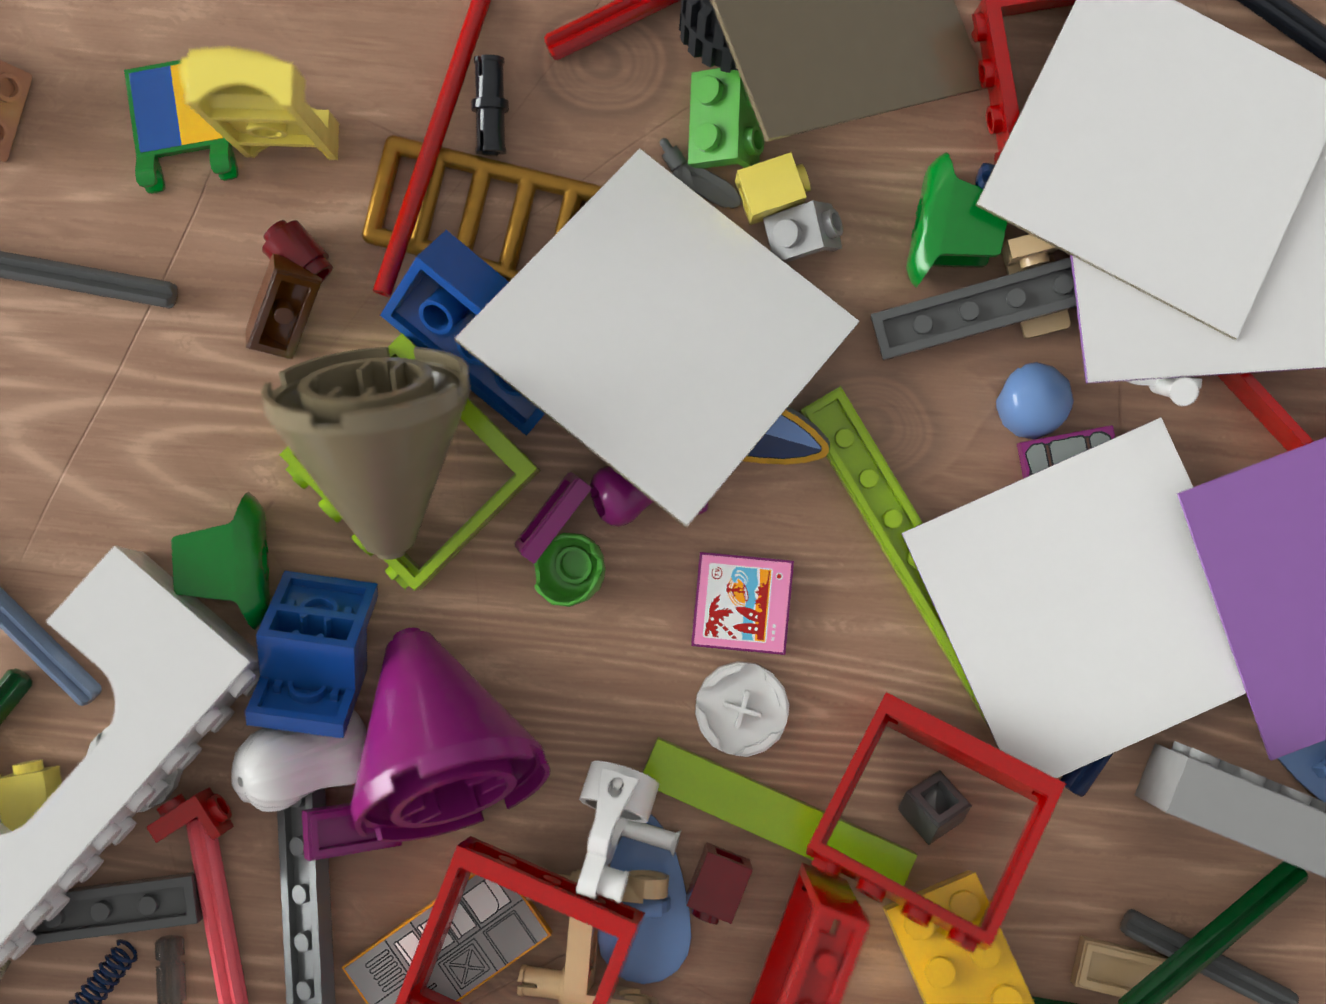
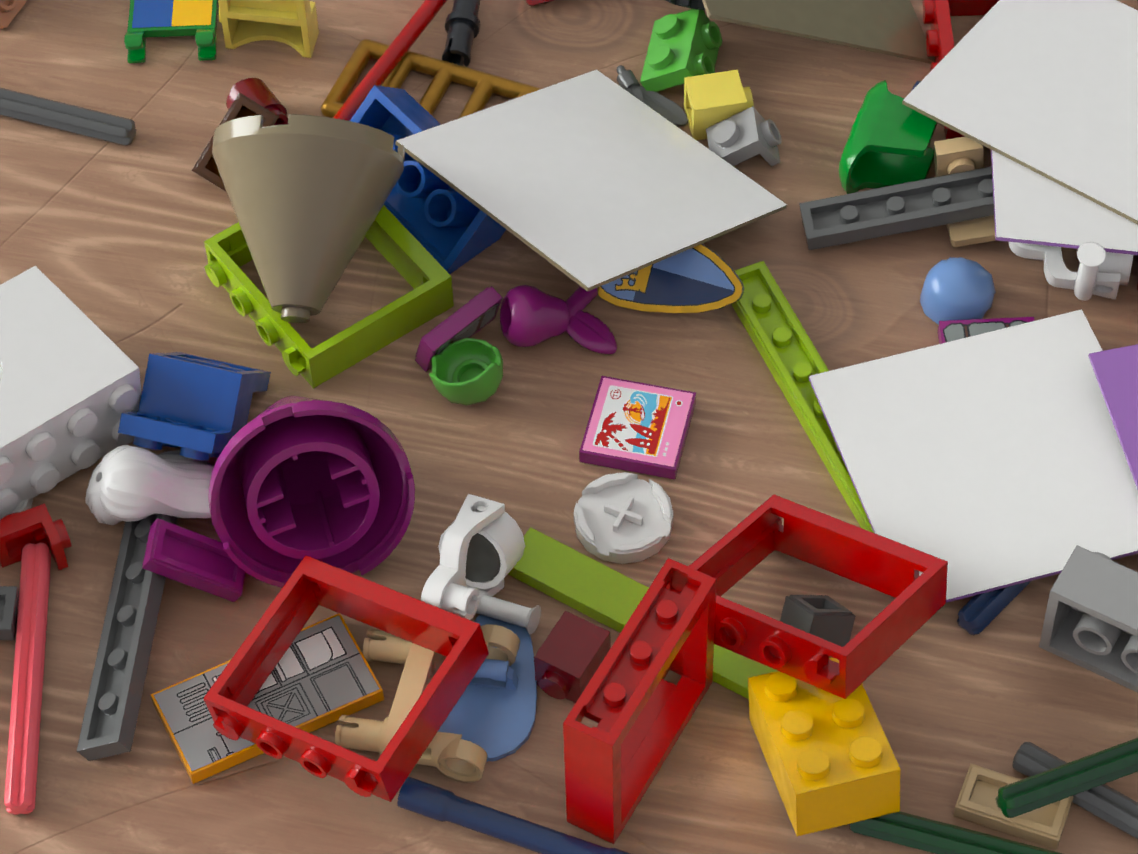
camera: 10 degrees right, 35 degrees down
green piece [171,492,270,630] -> none

